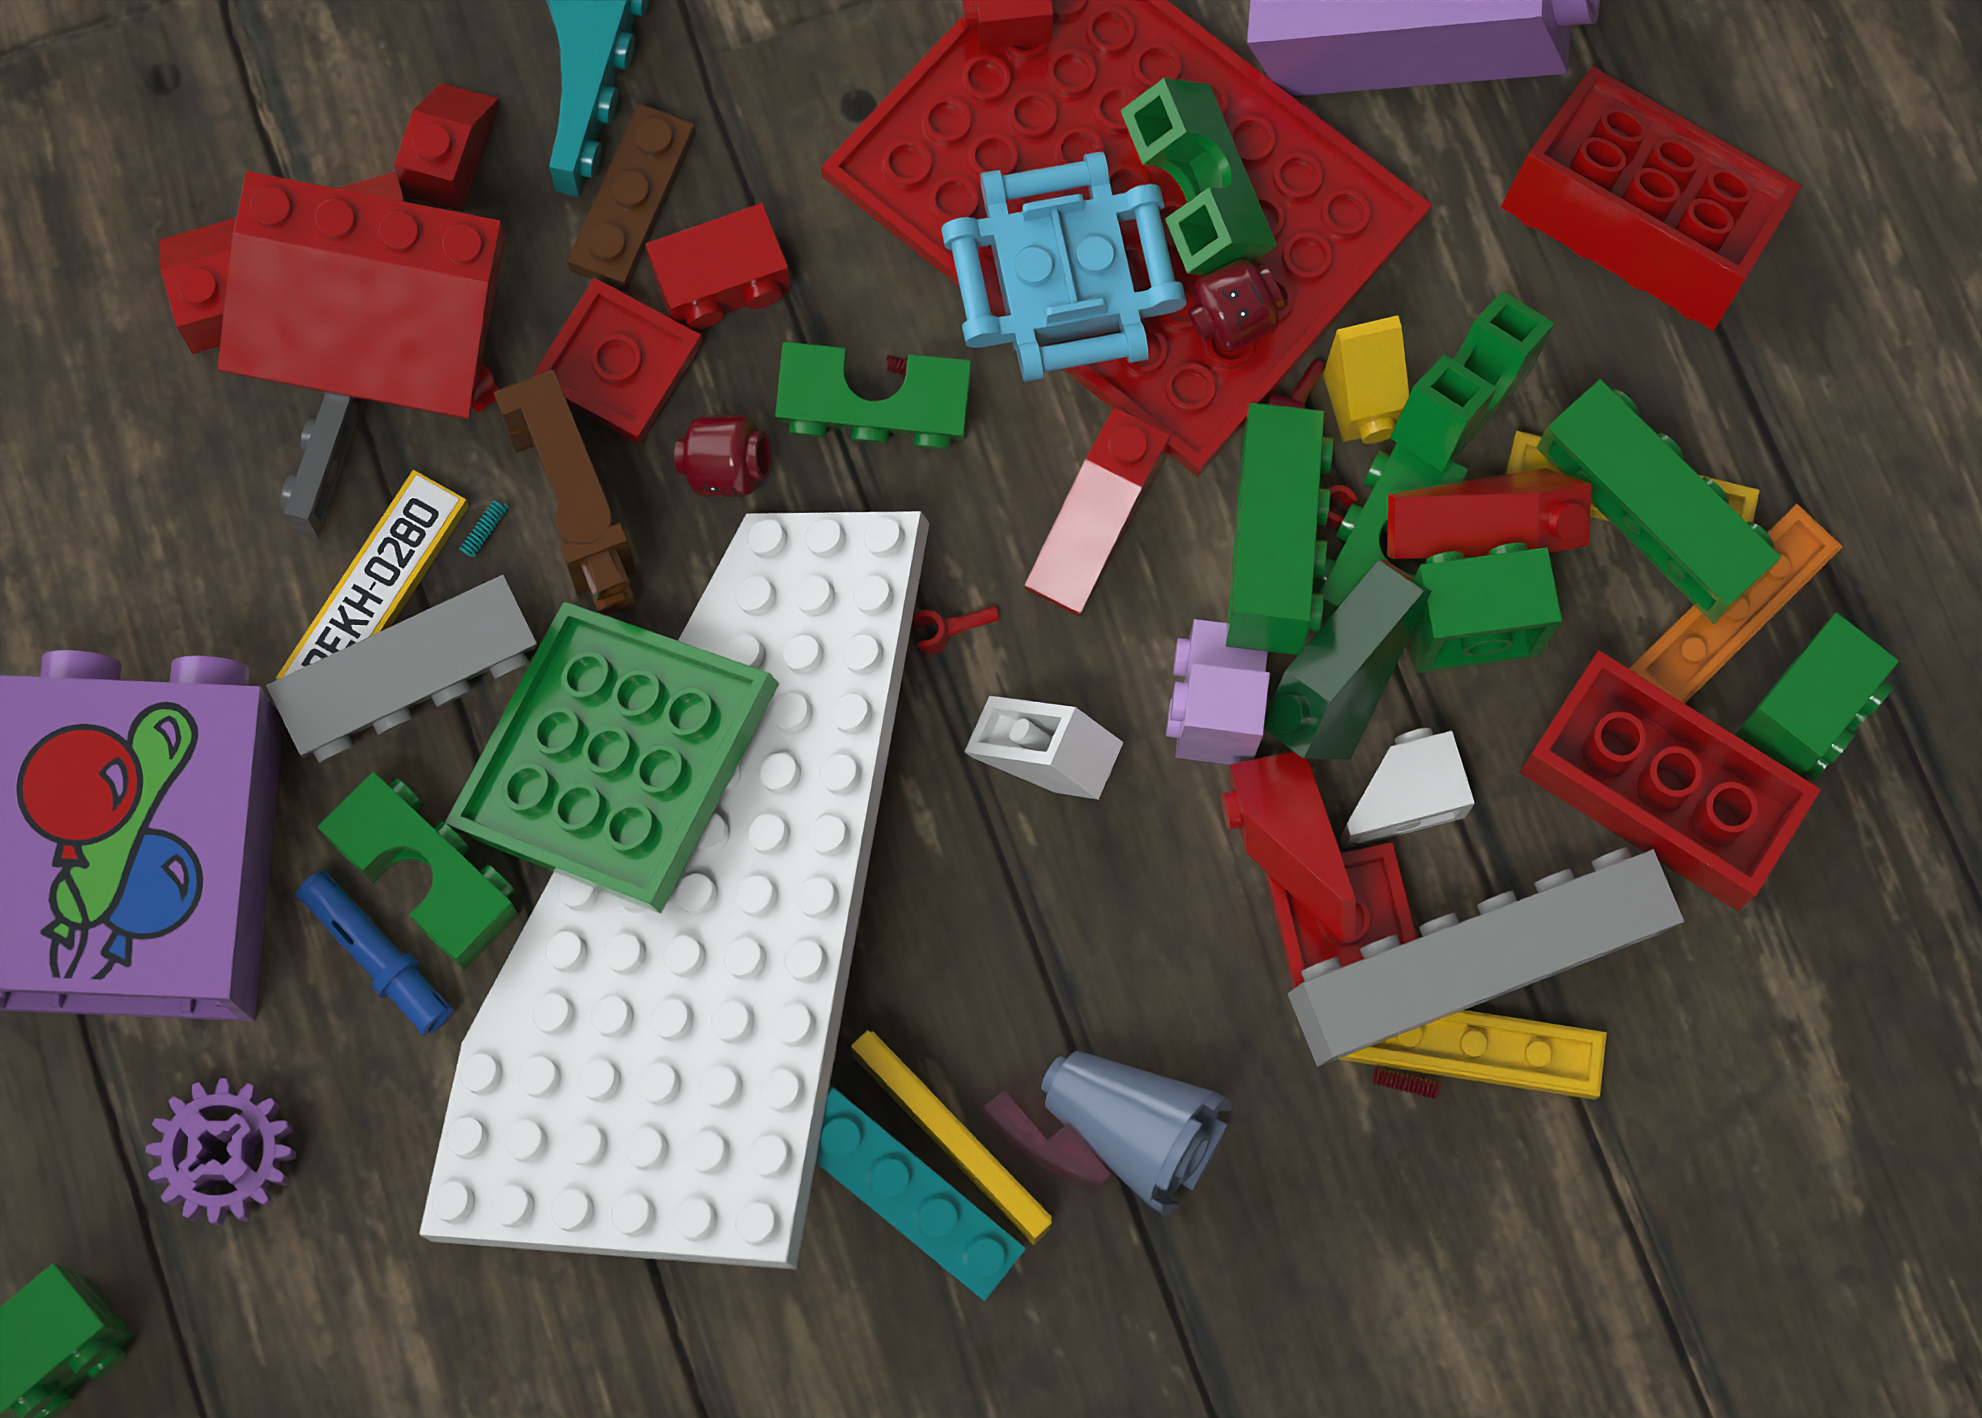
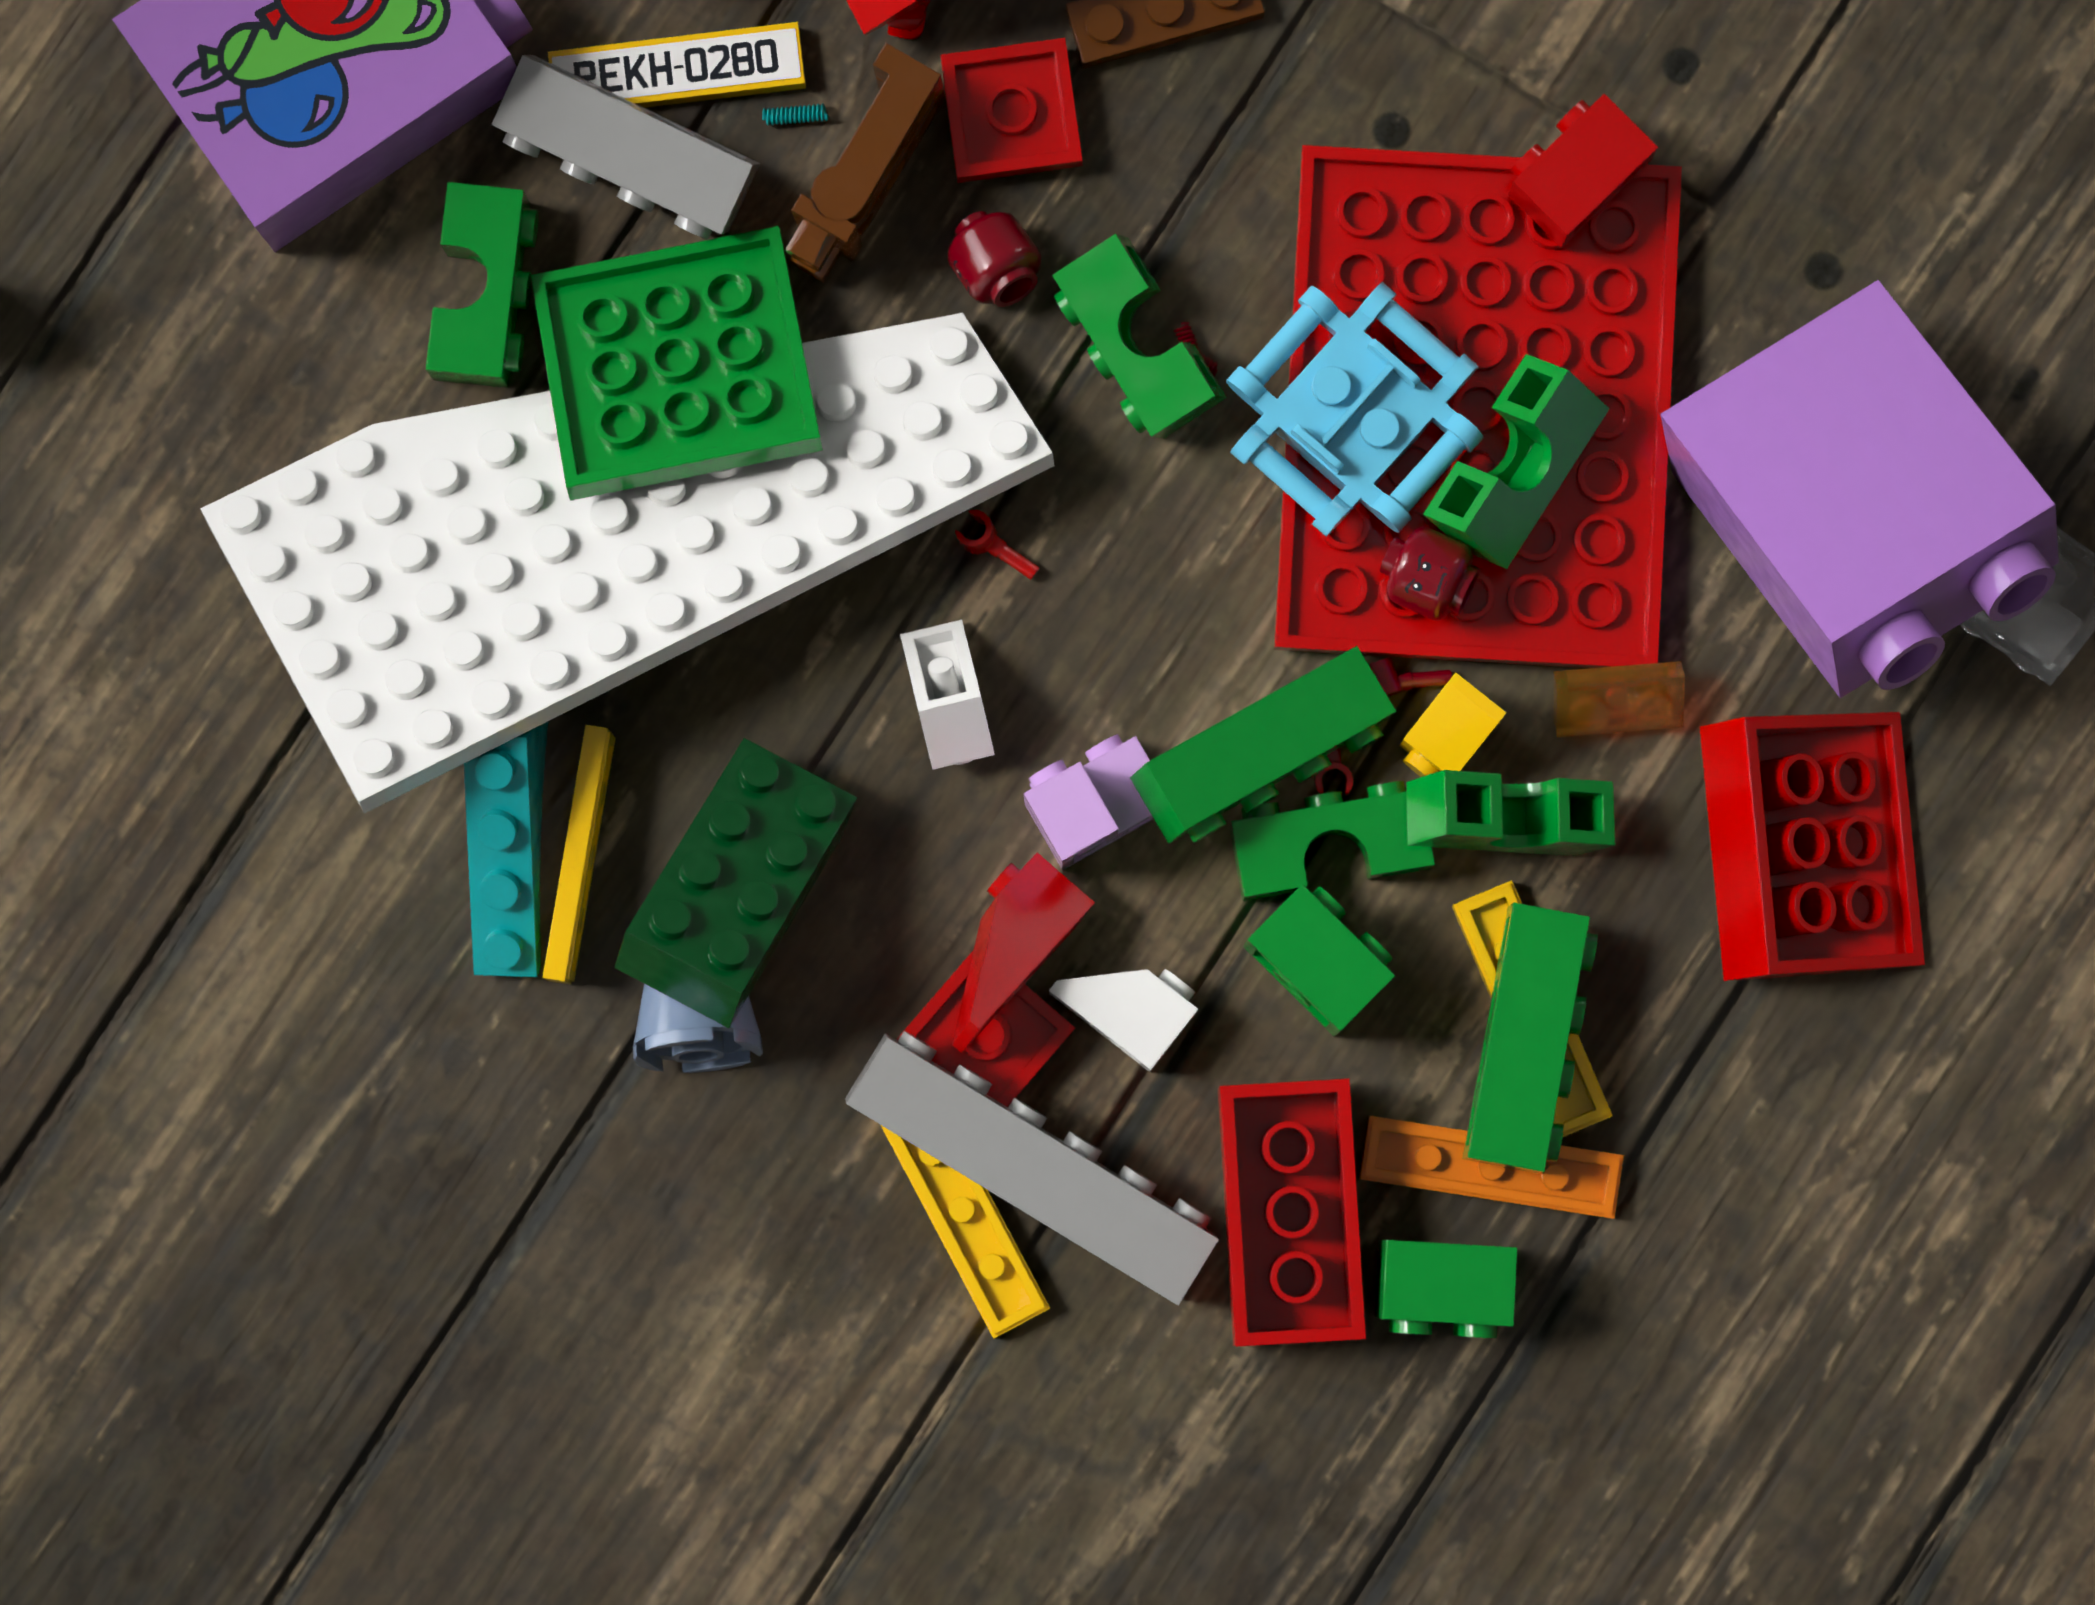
camera: 60 degrees right, 10 degrees up
medium lavender gear [145,1078,296,1226] -> none
blue pin [295,870,455,1036] -> none
red brick [645,203,790,330] -> none
clear pink slope [983,1090,1111,1191] -> none
slope [1024,407,1170,617] -> none
dark green slope [1264,560,1432,760] -> none
dark red leg [1373,1066,1441,1100] -> none
red slope [1387,468,1591,559] -> none
none -> dark green brick [614,738,857,1028]
none -> clear orange plate [1554,661,1685,737]

